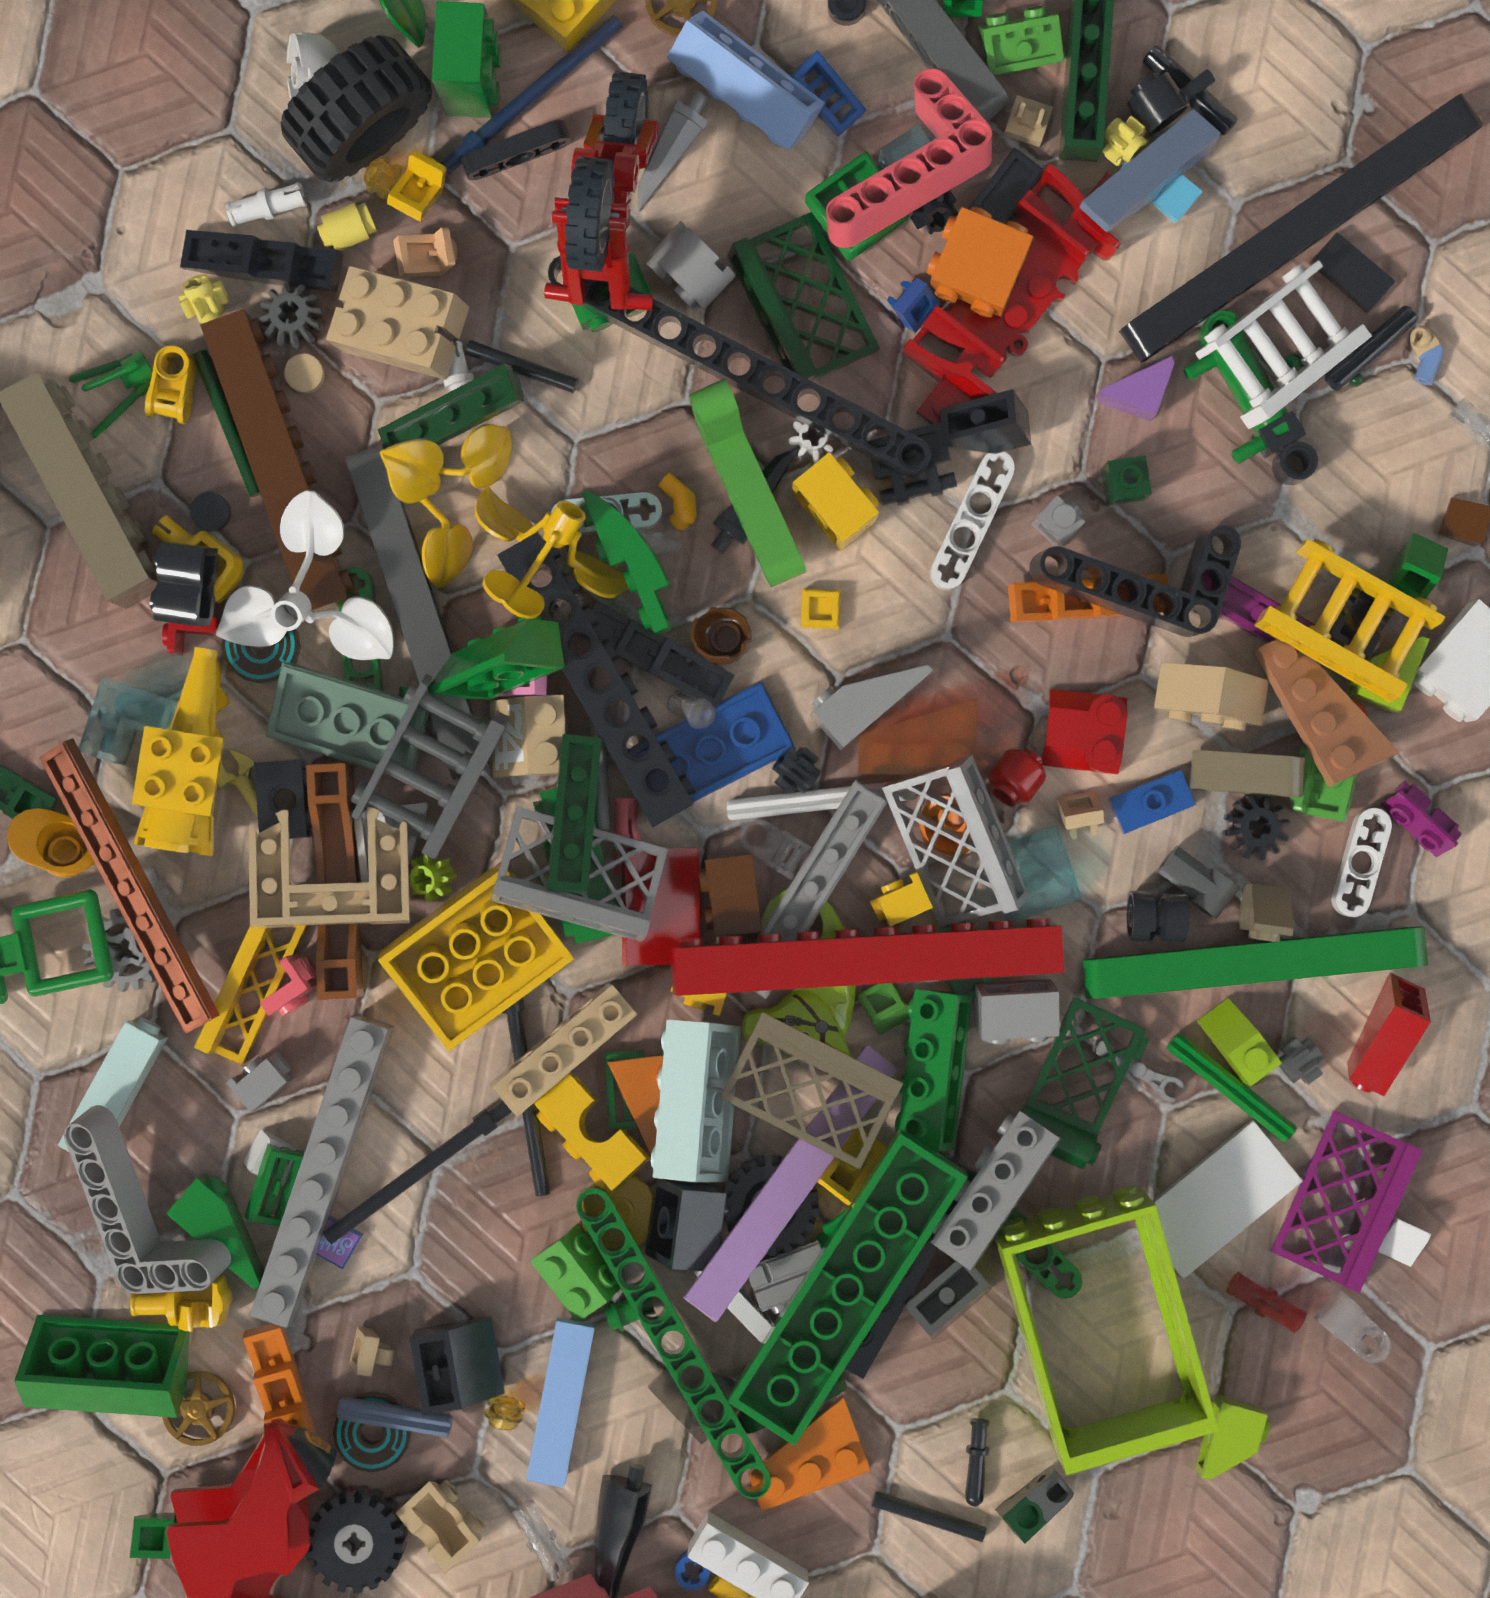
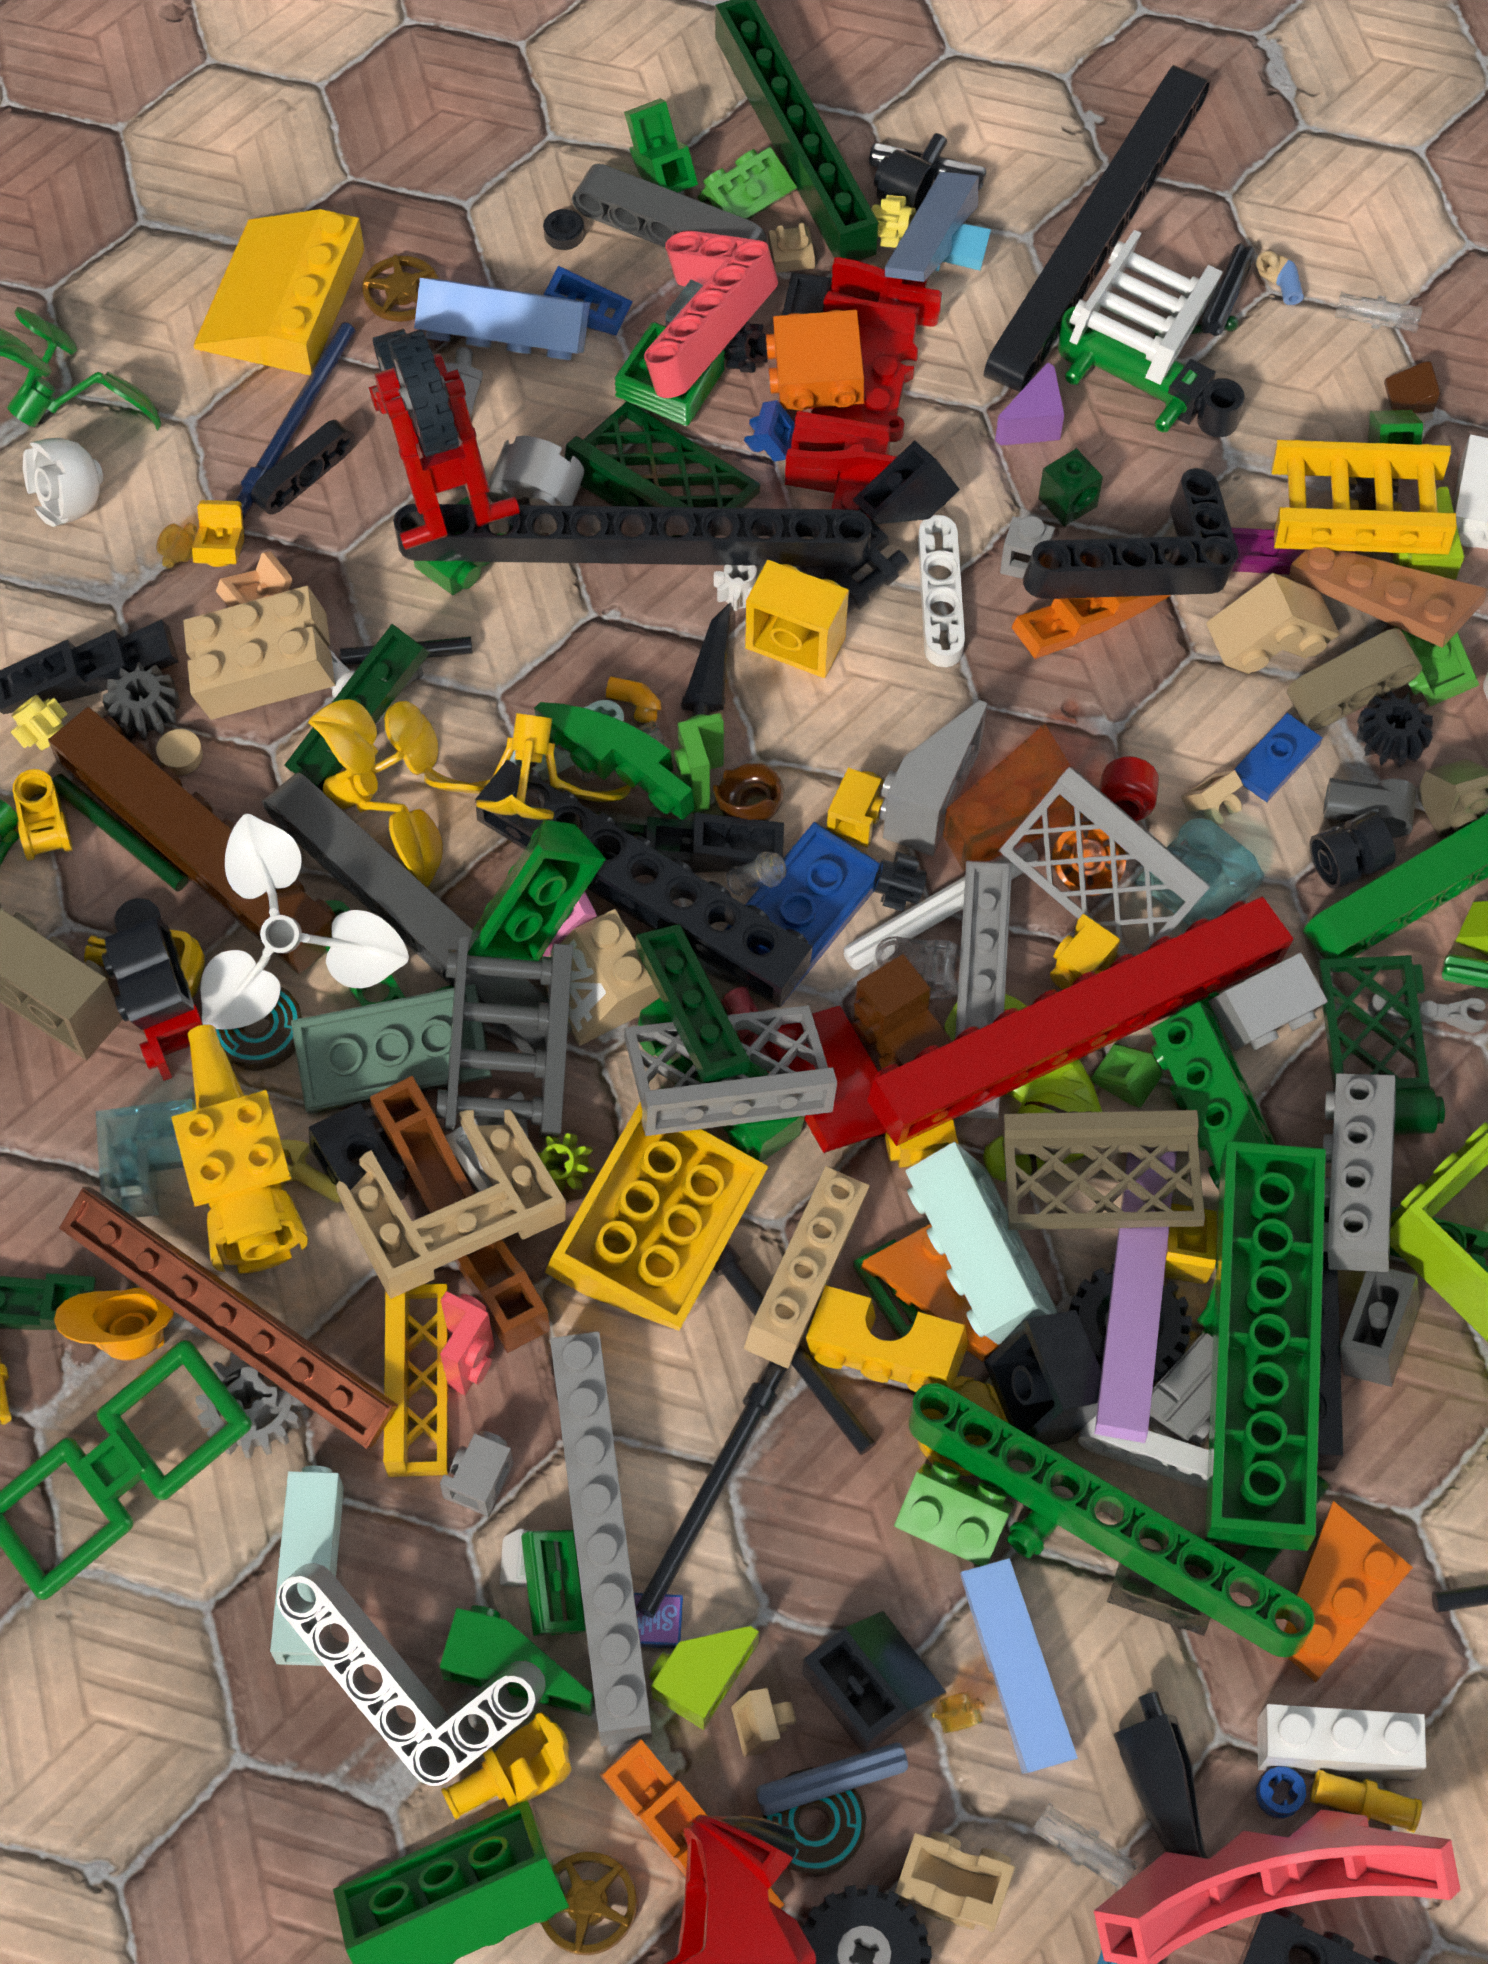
camera: 25 degrees left, 25 degrees down
white pin [225,182,307,227] -> none
black tyre [281,35,432,182] -> none
light yellow brick [317,202,377,251] -> none
green brick [432,1,502,118] -> none
bright green beam [688,378,807,588] -> none
yellow tile [800,589,841,630] -> none
red slope [1041,689,1128,775] -> none
black tile [1309,232,1395,313] -> none
none -> lime slope [648,1626,759,1730]
none -> bright green bracket [674,713,724,814]
none -> yellow brick [827,767,884,848]

